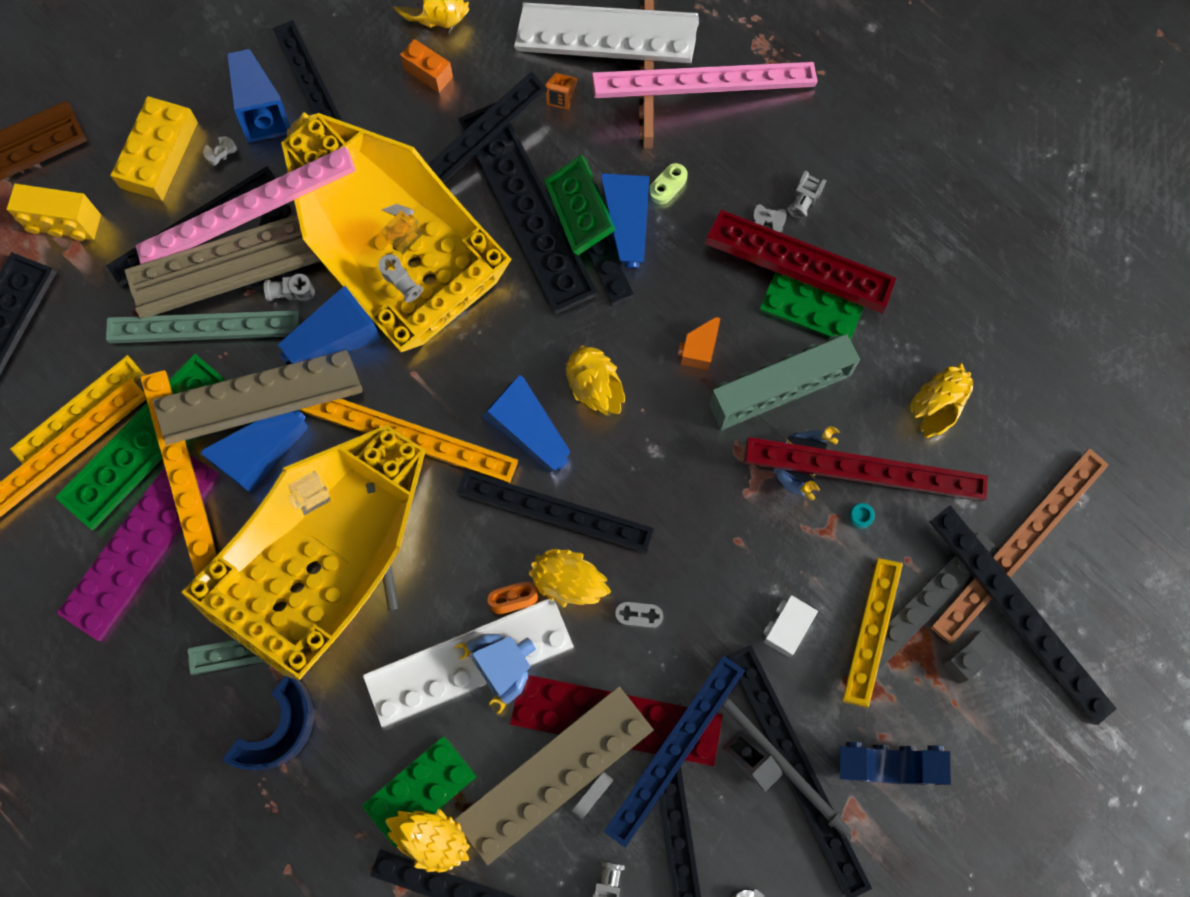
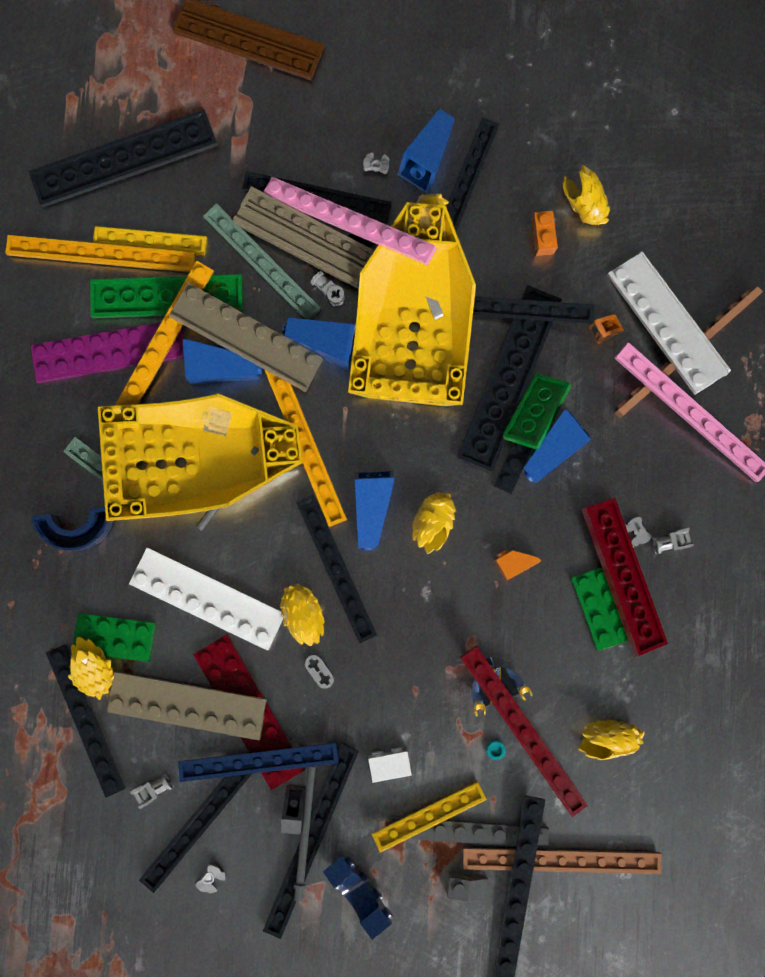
camera: 45 degrees right, 10 degrees up
yellow brick [7,184,101,241] -> none
yellow brick [110,96,198,201] -> none
light grey connector [379,254,423,303] -> none
clear yellow brick [381,211,423,255] -> none
medium blue torso [454,634,536,714] -> none
orange plate [487,582,539,614] -> none
light grey beam [572,772,614,819] -> none
yellowish green plate [649,163,688,204] -> none
sand green brick [709,334,860,430] -> none

